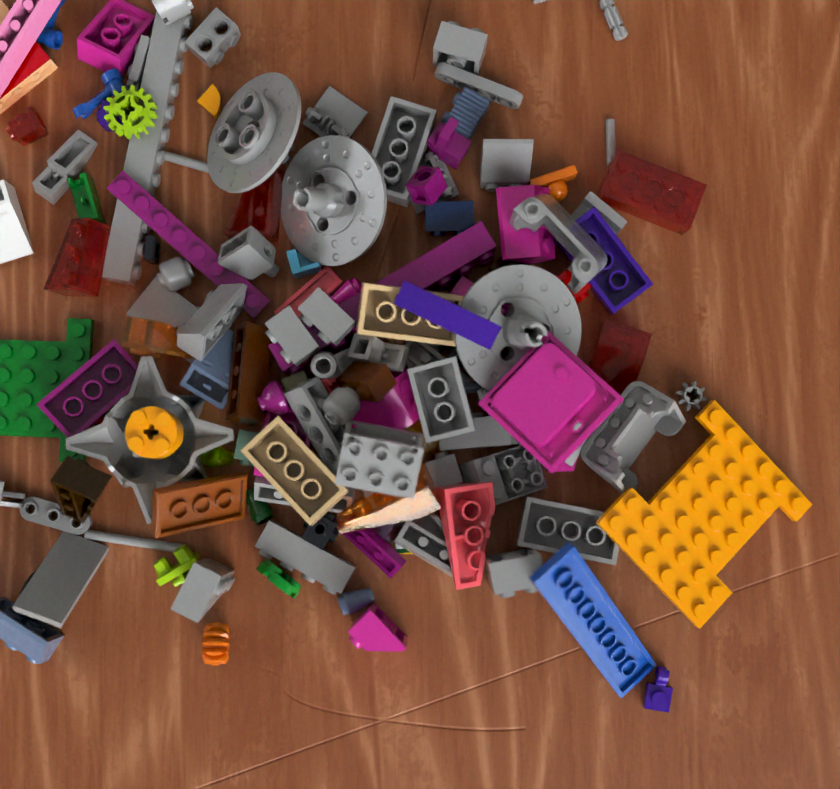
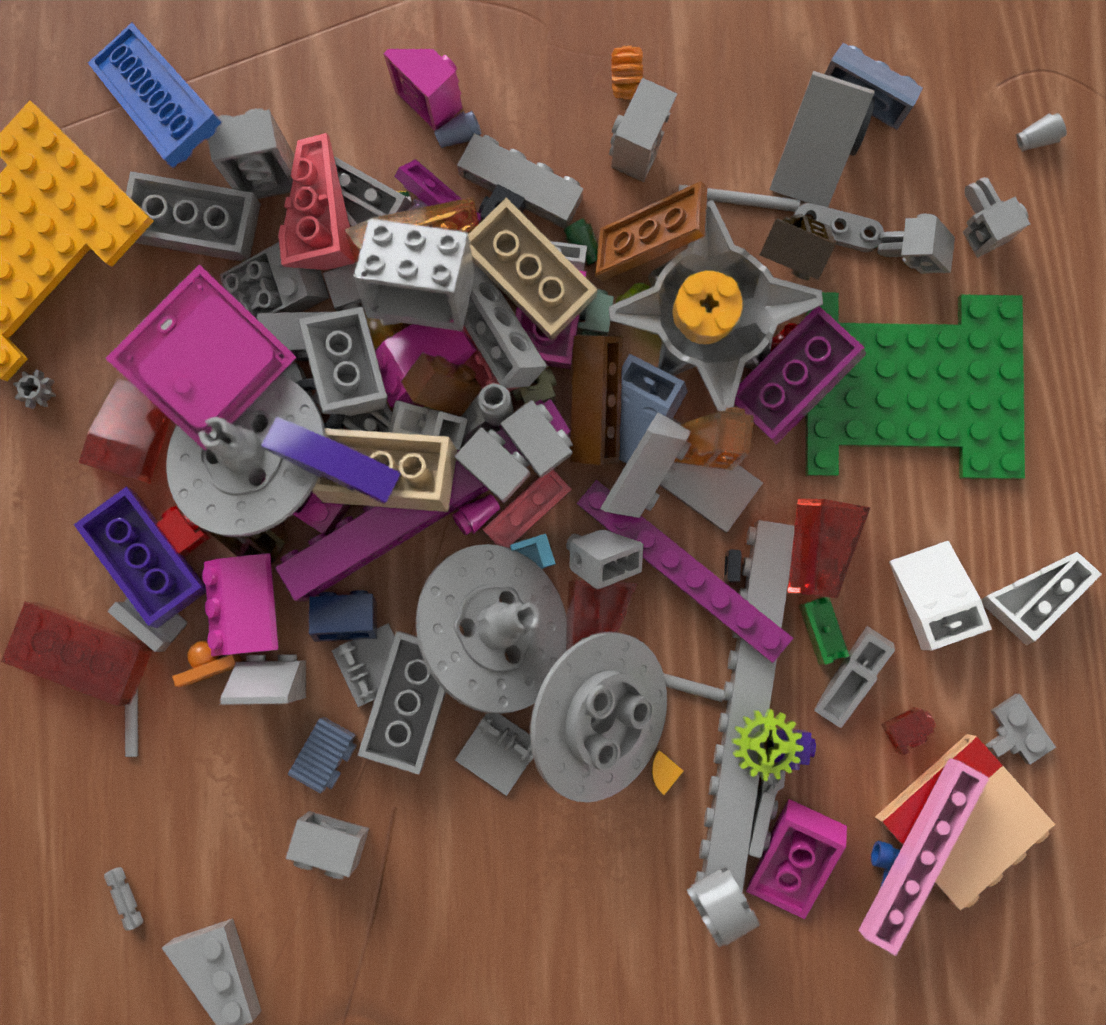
camera: 175 degrees right, 0 degrees up
blue brick [72,69,124,120] -> none
lime hips [153,544,200,587] -> none
light grey head [156,257,194,292] -> none
light grey brick [185,7,241,69] -> none
green plate [255,558,302,599] -> none
magenta brick [257,380,288,415] -> none
light grey head [322,387,361,425] -> none
magenta brick [405,166,448,206] -> none
magenta brick [427,117,472,170] -> none
light grey beam [434,62,523,109] -> none
light grey windscreen [508,193,607,294] -> none
light grey windscreen [581,381,686,494] -> none
dark purple plate [643,666,673,713] -> none

